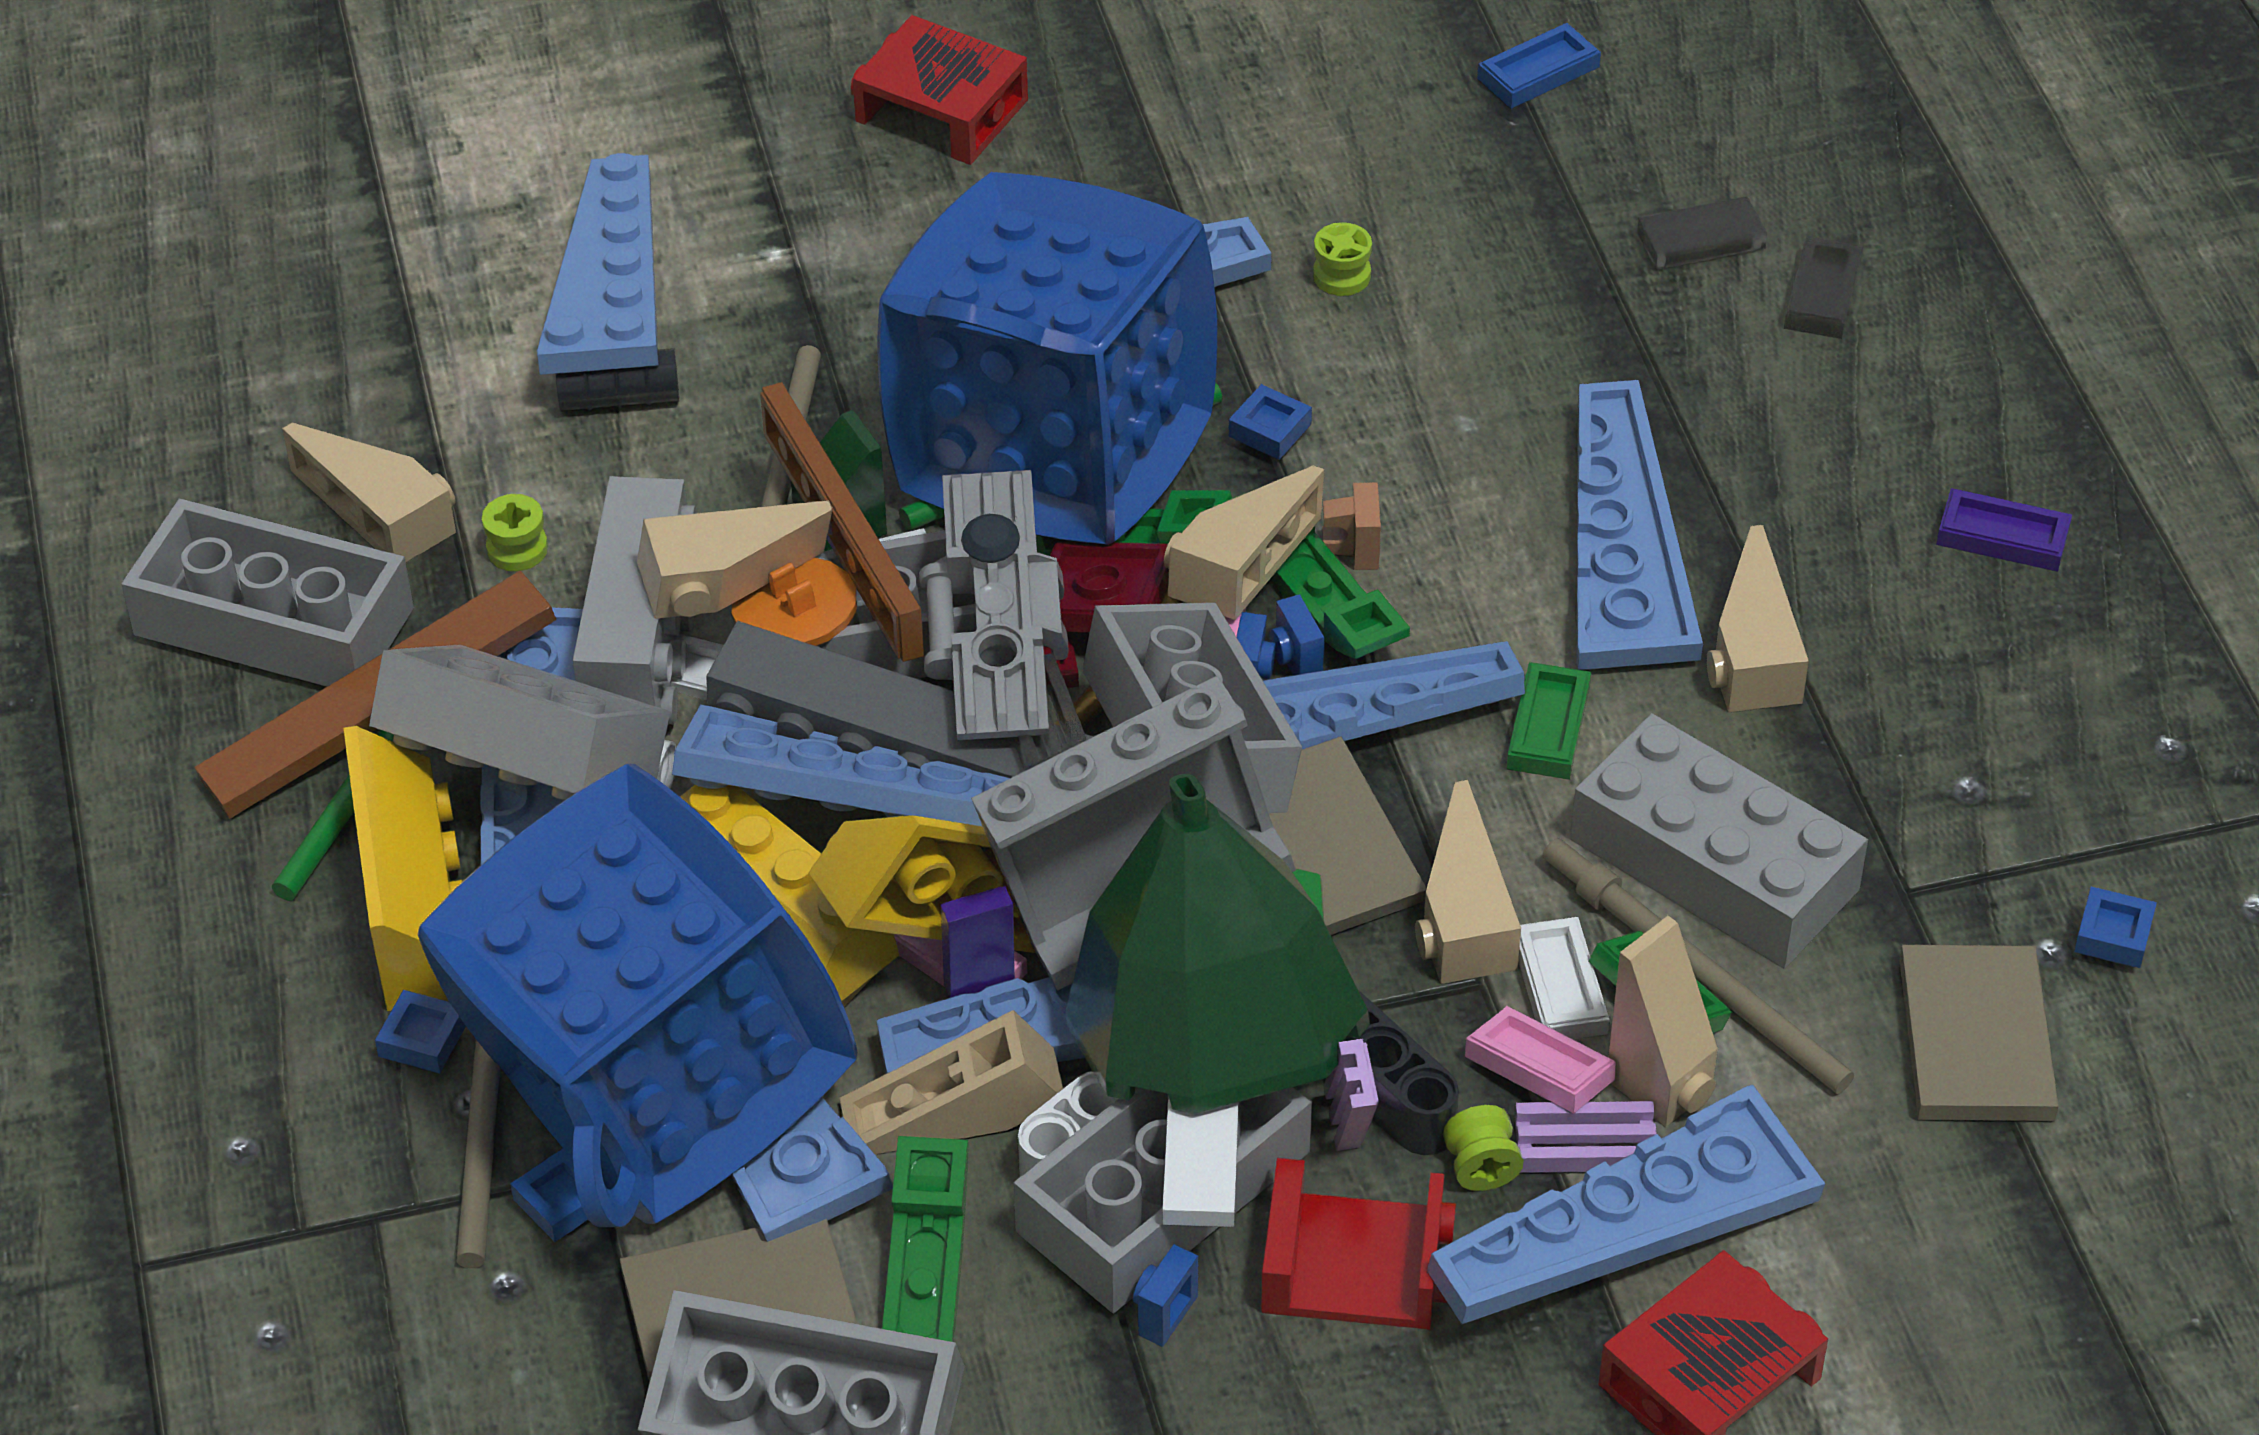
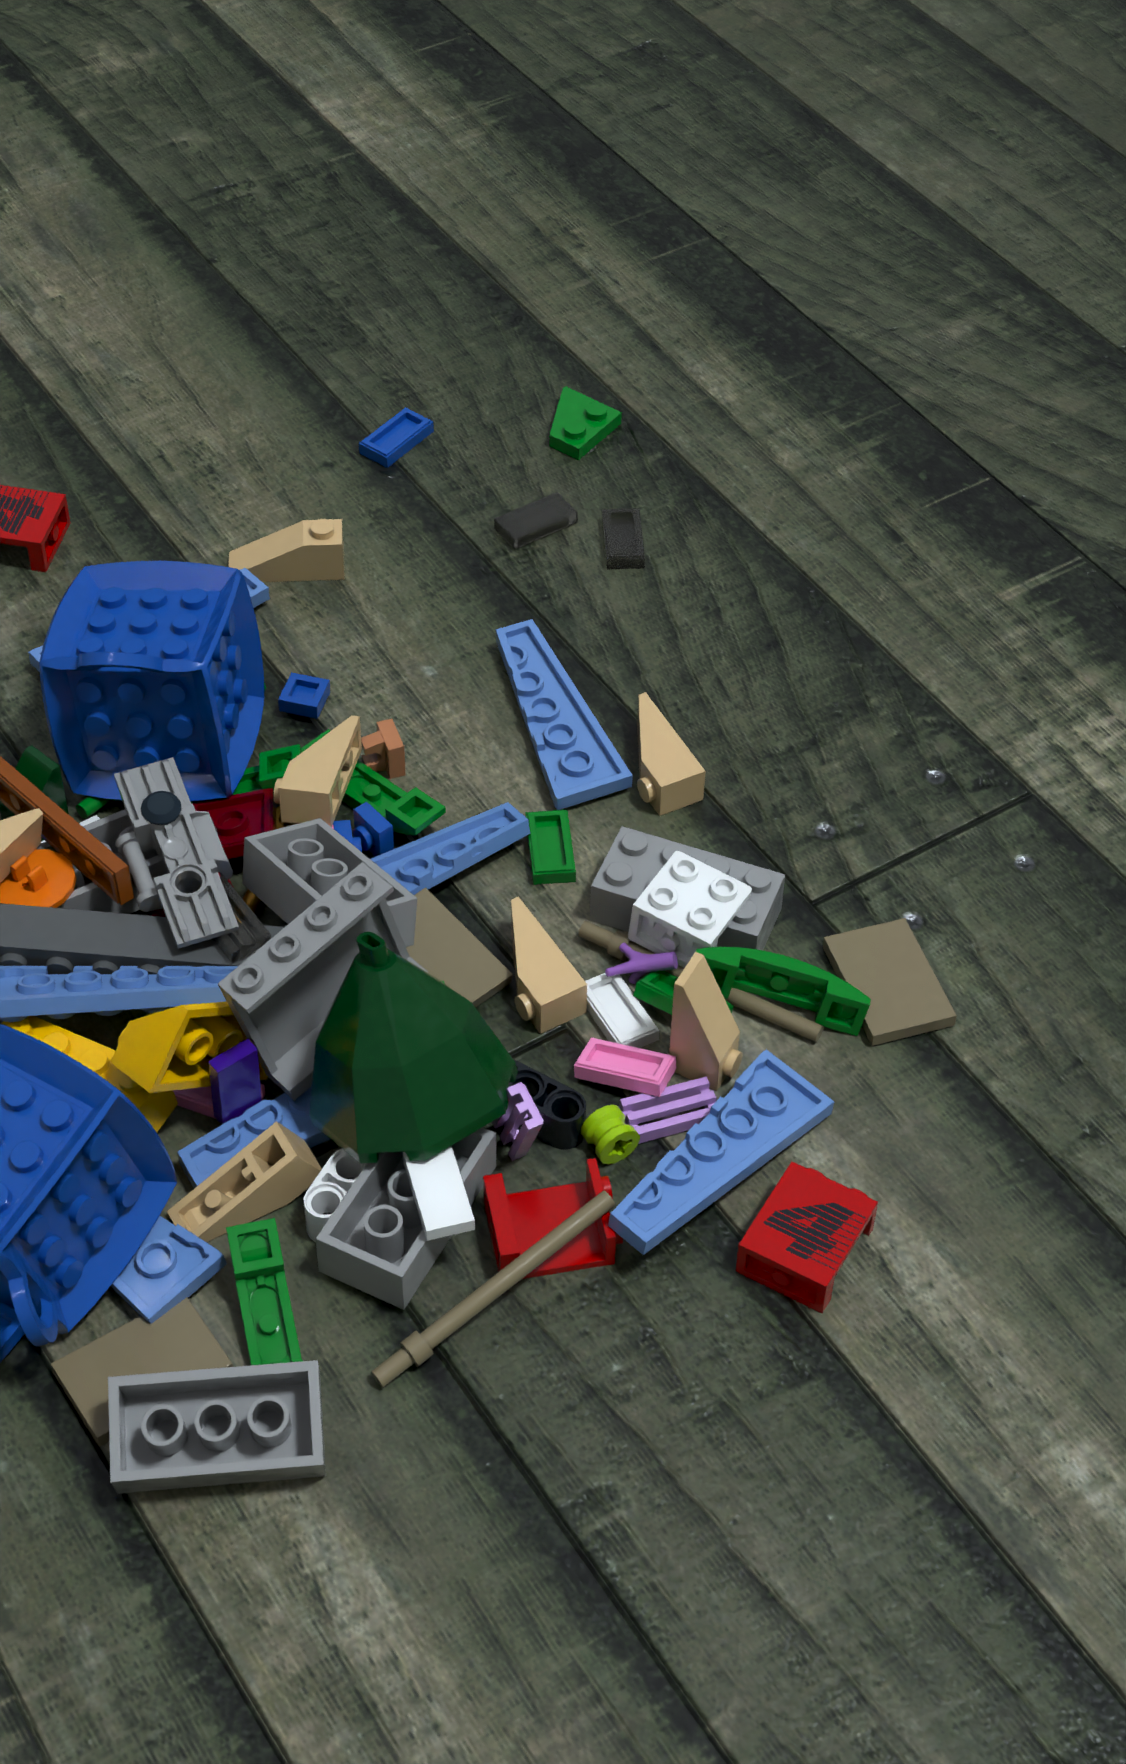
camera: 20 degrees left, 0 degrees up
blue plate [1133,1244,1198,1347] -> none
lime wheel [1313,222,1372,296] -> none
dark purple tile [1936,488,2072,572] -> none
blue plate [2074,886,2157,968] -> none
none -> tan slope [229,519,344,582]
none -> dark tan bar [371,1190,615,1388]
none -> green wing [549,386,622,460]
none -> medium lavender bar [605,943,678,984]
none -> white bracket [628,851,752,968]
none -> green slope [695,947,871,1036]

